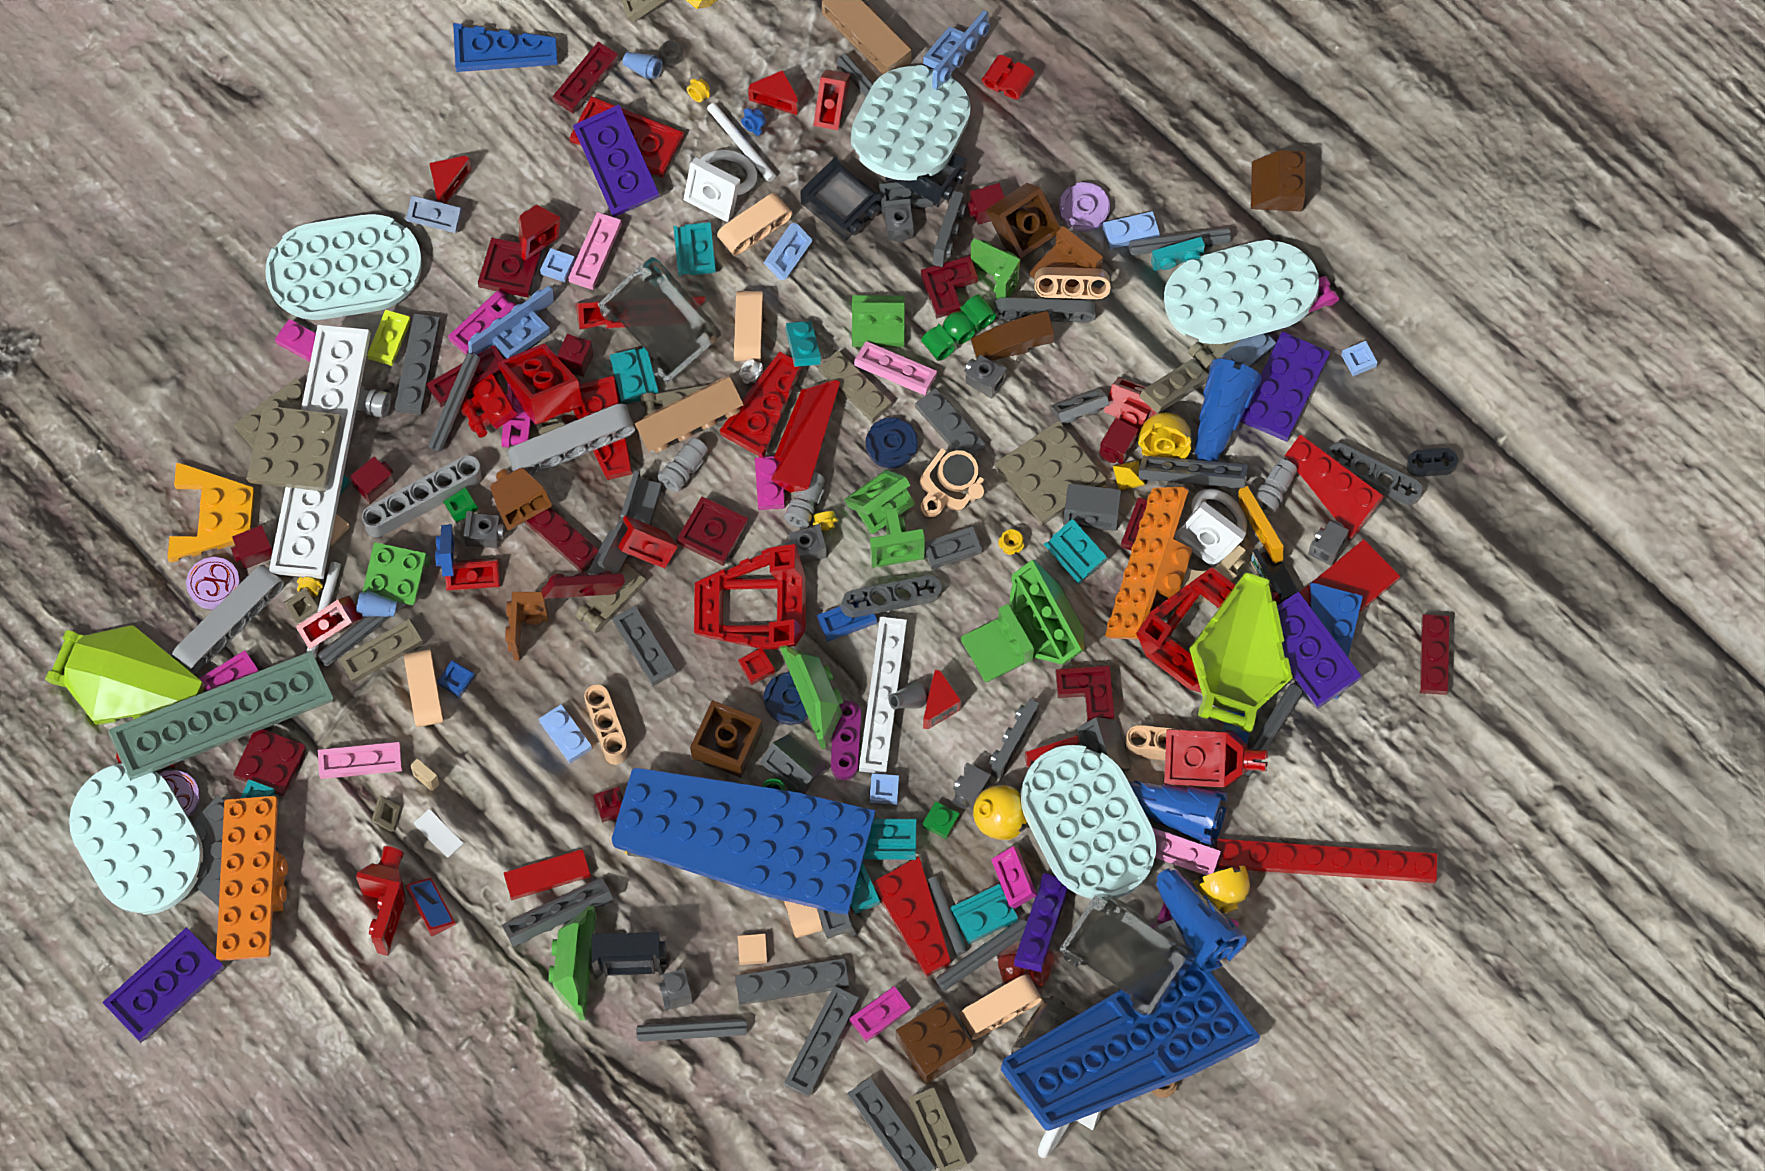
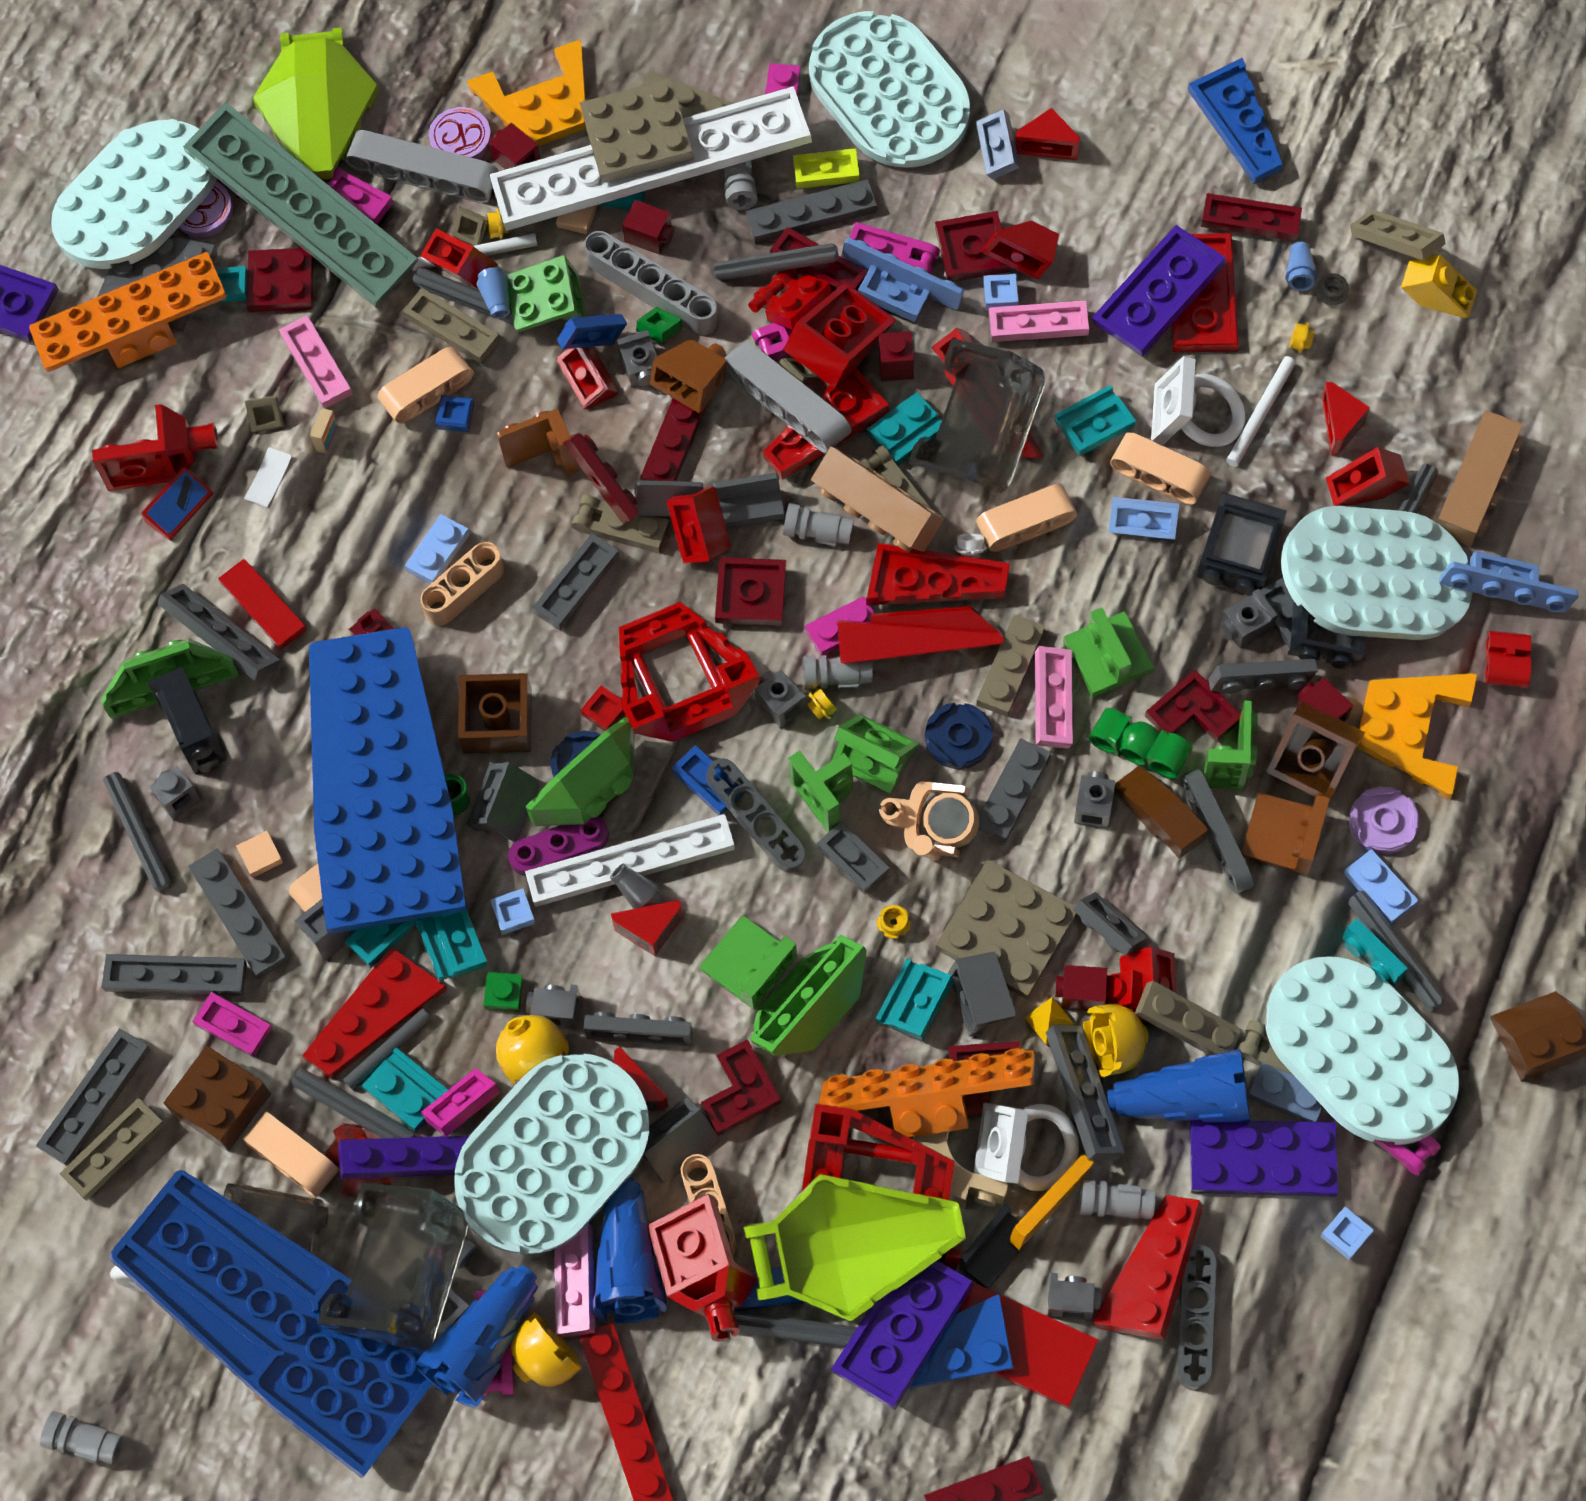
camera: 70 degrees right, 0 degrees up
blue plate [741,108,766,136] -> none
teal plate [785,321,821,367] -> none
light nougat beam [1034,267,1110,299] -> none
black beam [1407,448,1458,477] -> none
none -> light orange wing [1358,673,1477,799]

